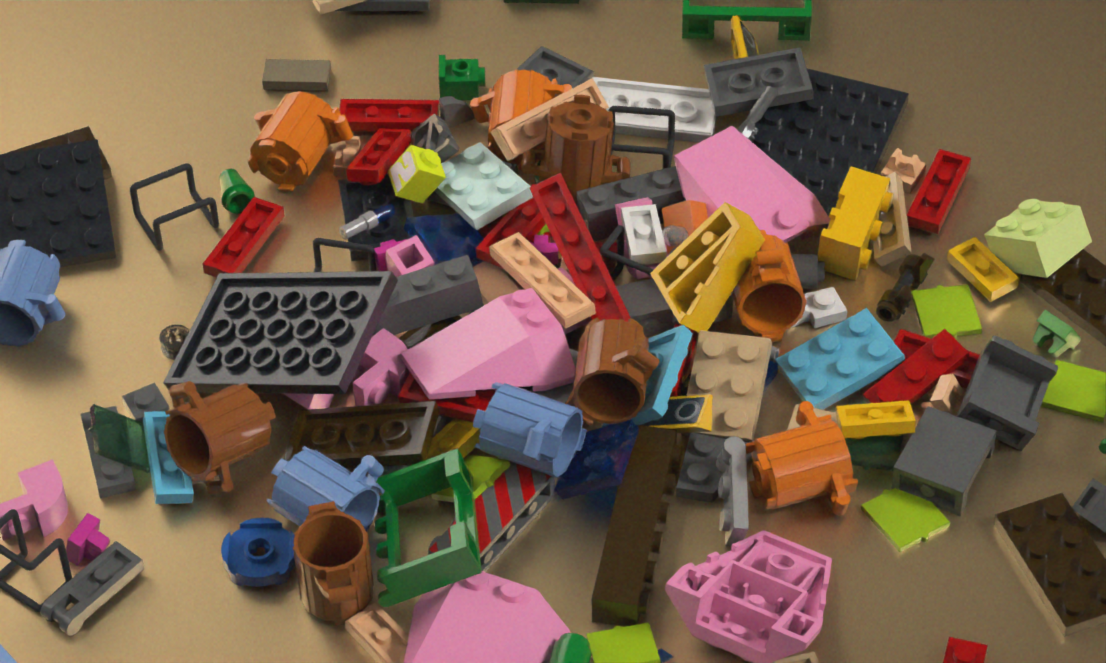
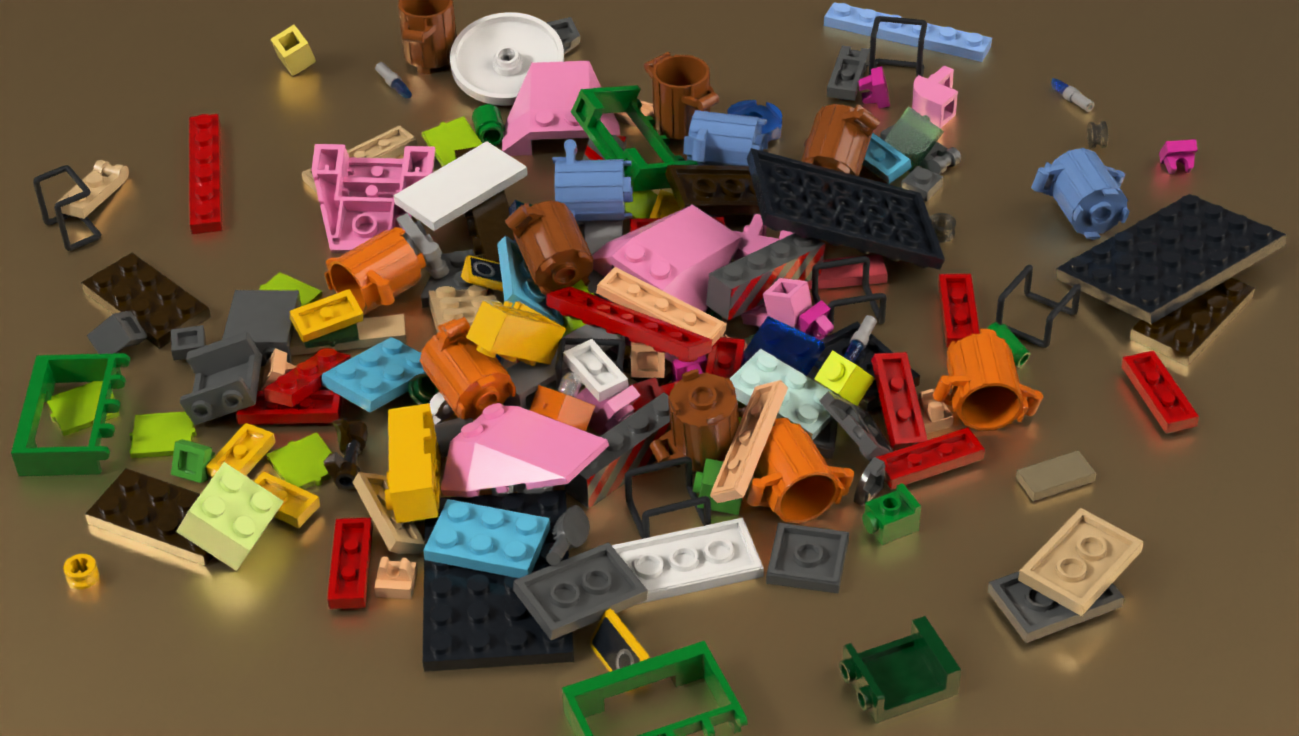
camera: 155 degrees right, 5 degrees down
none -> dark grey plate [171,325,206,360]
none -> yellow plate [206,423,276,478]
none -> white tile [393,142,528,231]
none -> dark green plate [408,374,439,404]
none -> medium azure plate [423,499,550,578]
none -> red plate [1121,350,1199,434]

